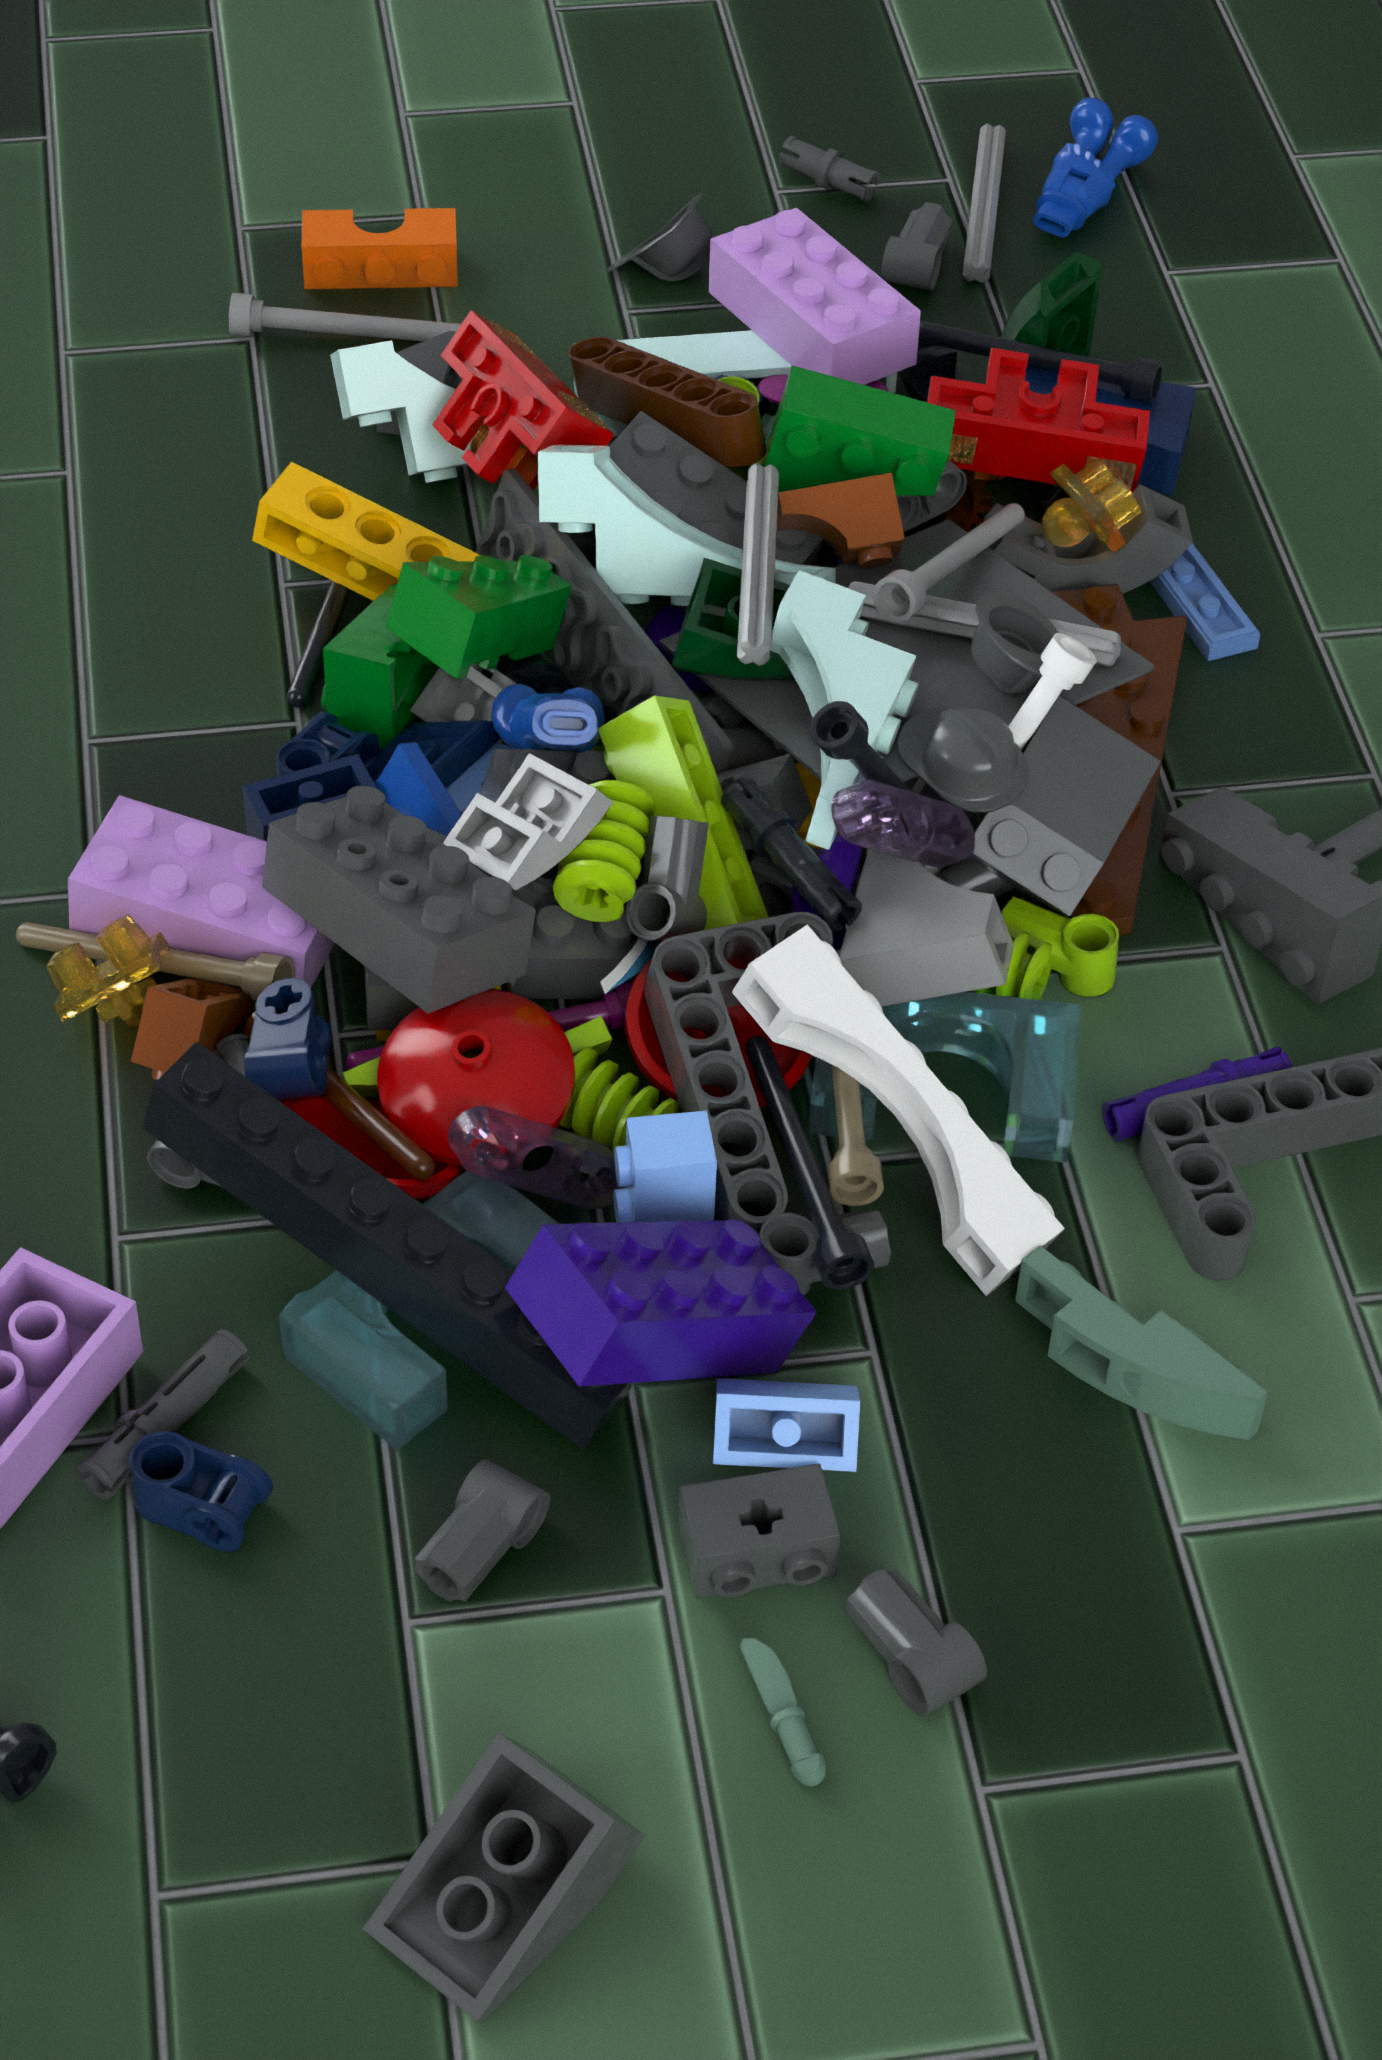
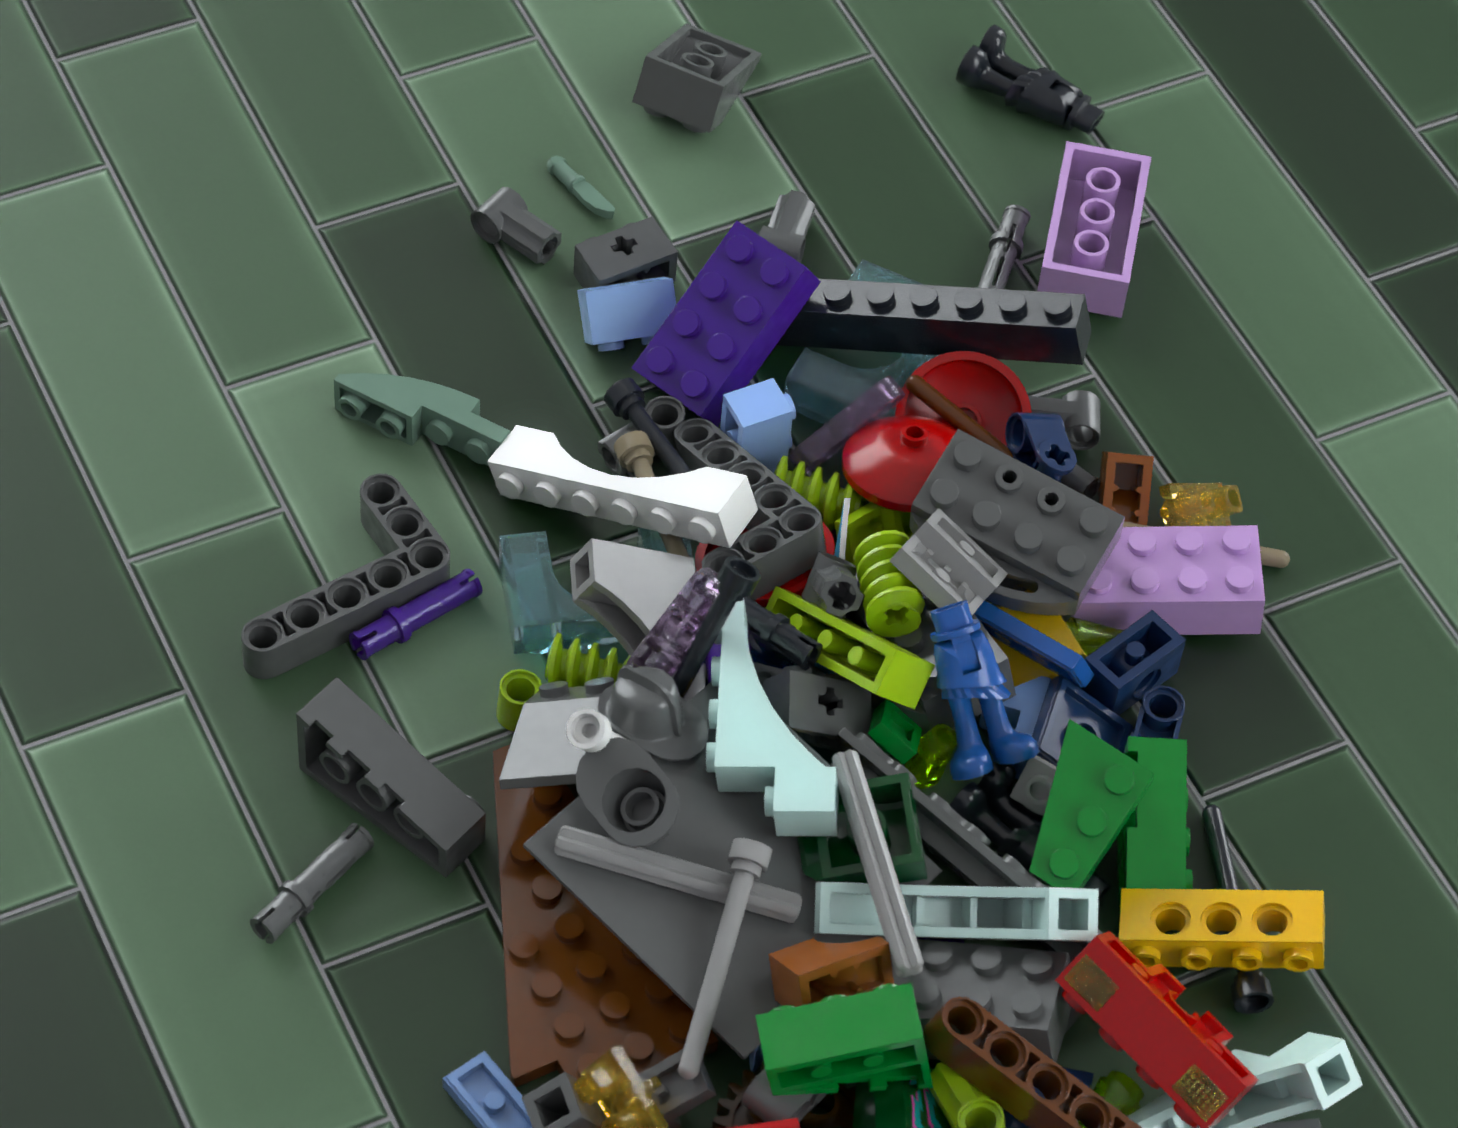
camera: 160 degrees right, 5 degrees up
dark blue piece [130,1431,274,1552] -> none

